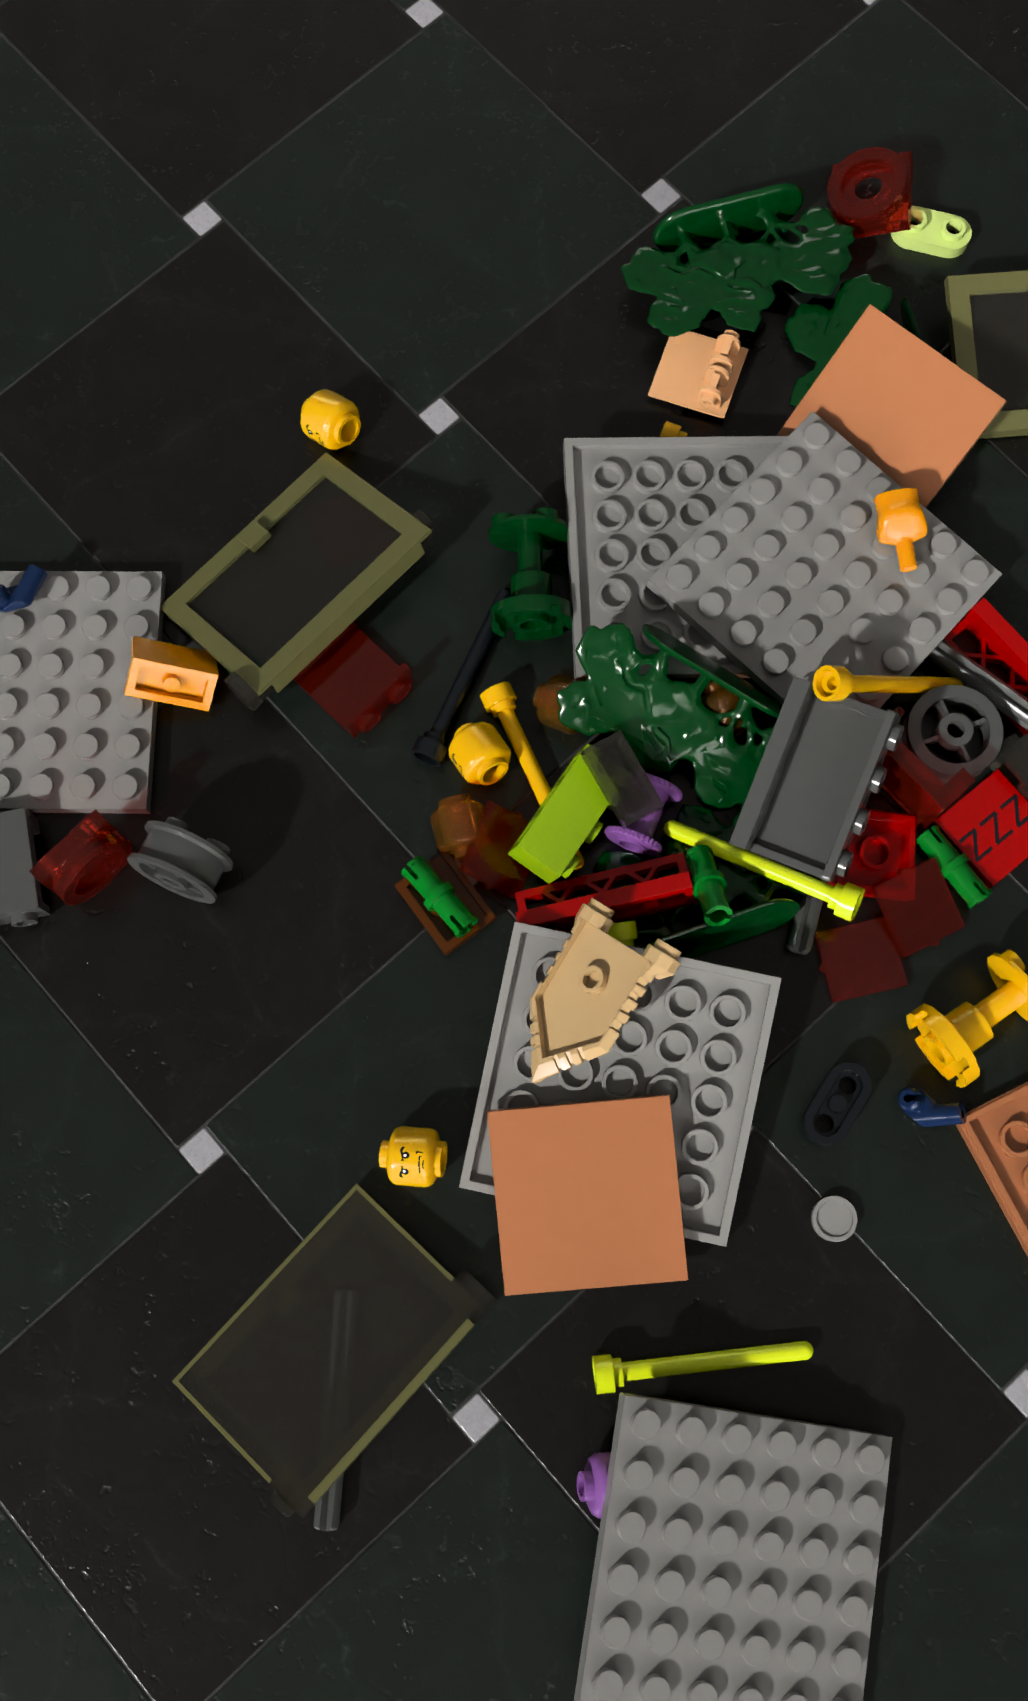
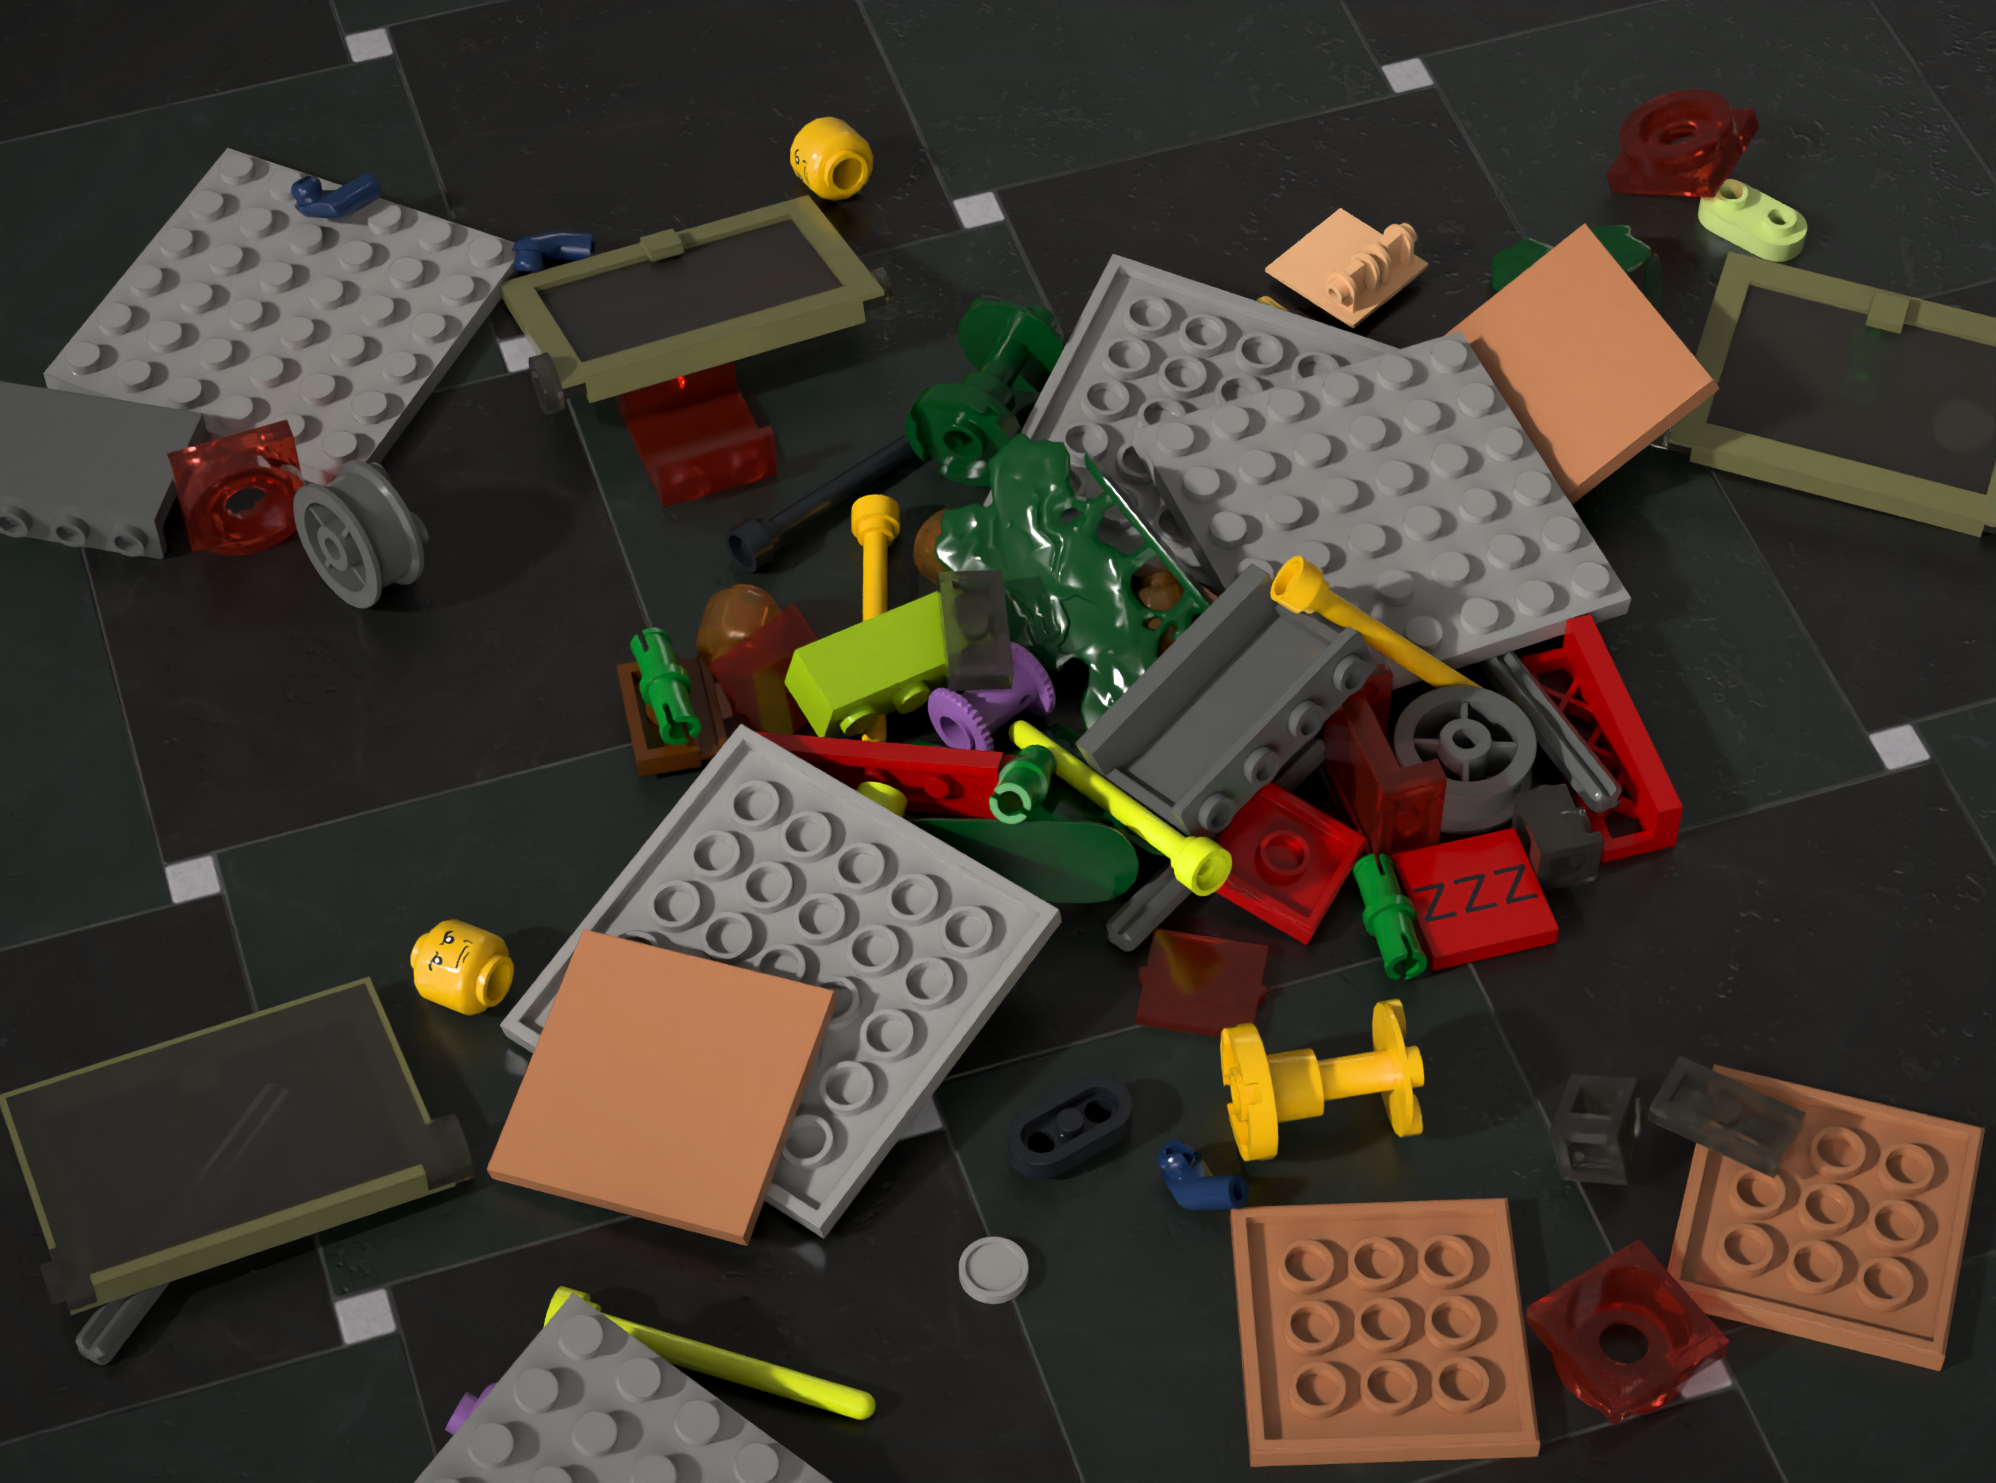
camera: 20 degrees right, 25 degrees down
light orange panel [124,636,219,712] -> none
yellow head [448,722,511,786] -> none
tan shield [530,898,682,1083] -> none
dark green plant [621,183,855,337] -> none
clear red piece [872,857,965,957] -> none
light orange piece [873,488,927,572] -> none
none -> dark blue arm [512,231,596,275]

